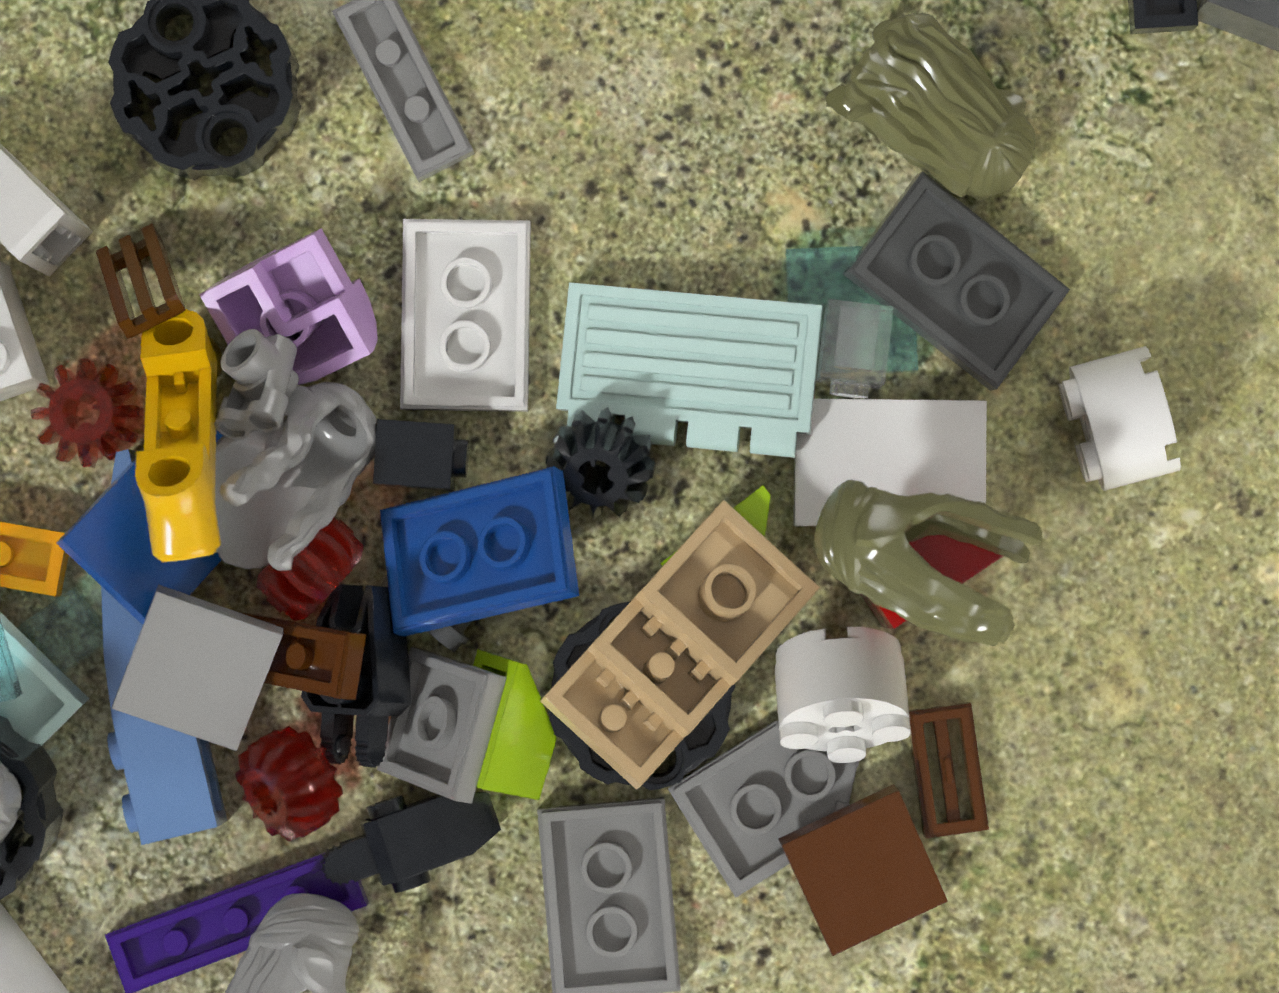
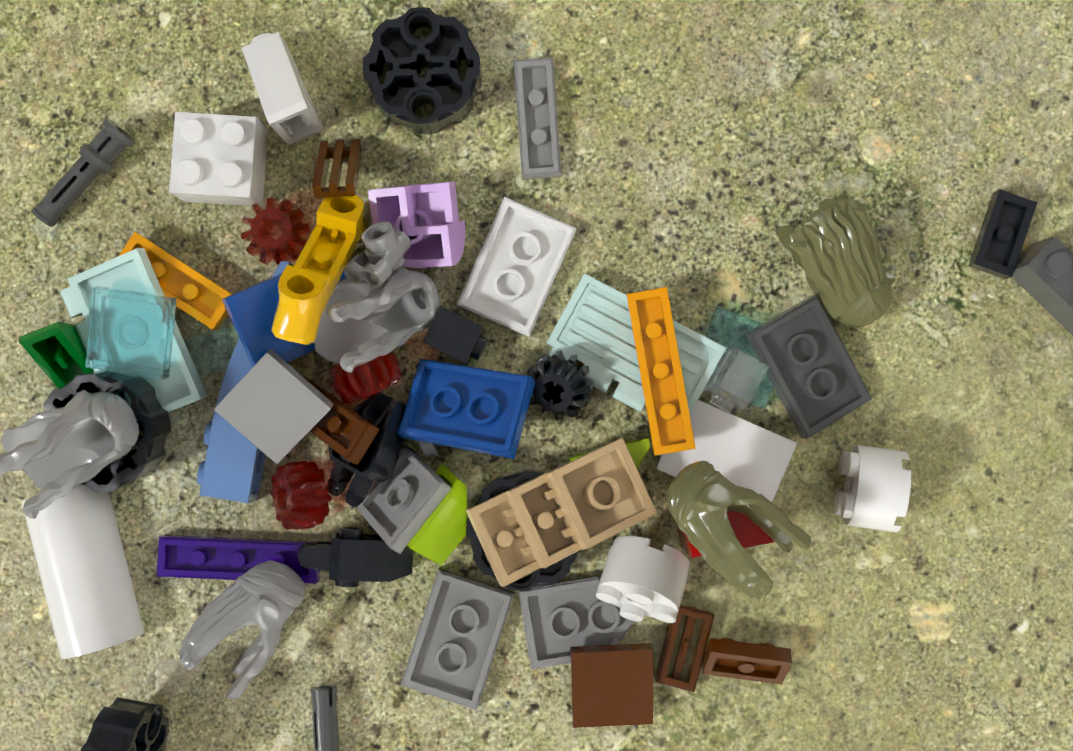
camera: 20 degrees right, 0 degrees up
none -> light orange plate [626,287,696,456]
none -> reddish brown plate [702,638,792,685]

